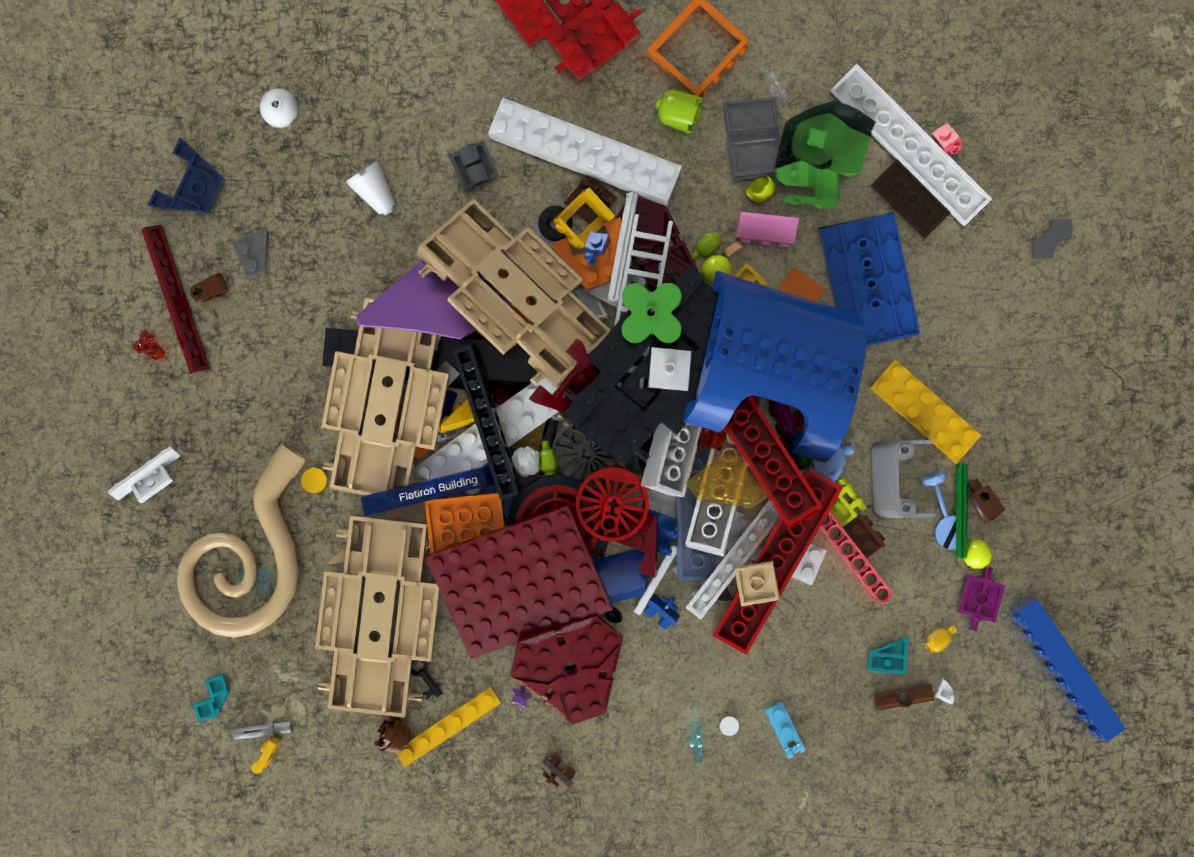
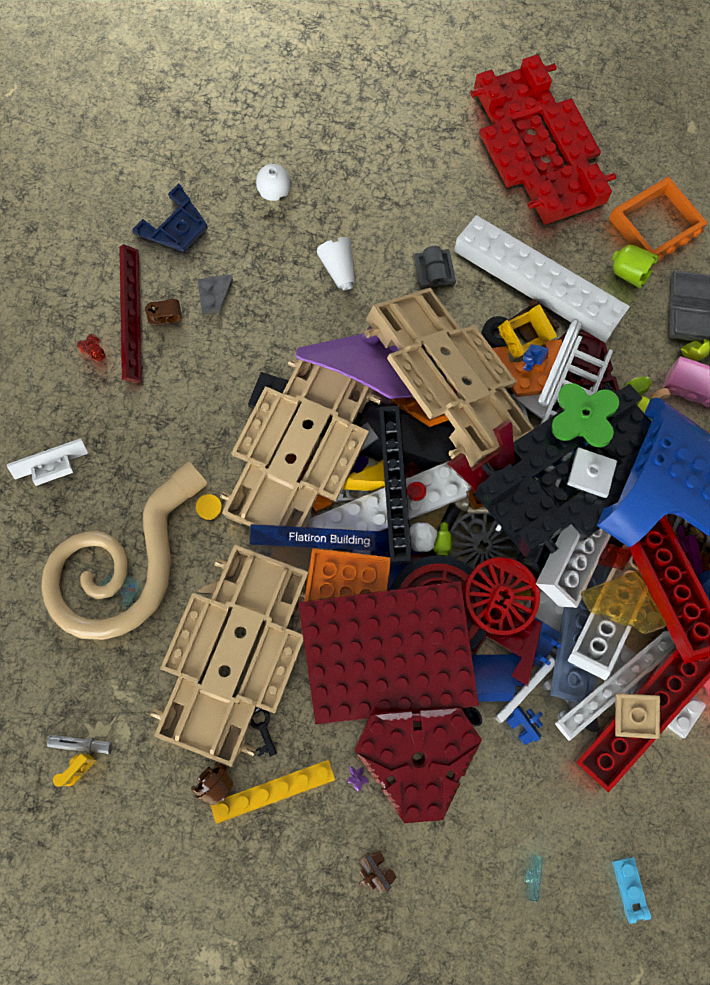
camera: 10 degrees right, 15 degrees down
teal tile [193,673,230,722] -> none
white tile [719,716,739,736] -> none
none -> red plate [407,482,427,501]

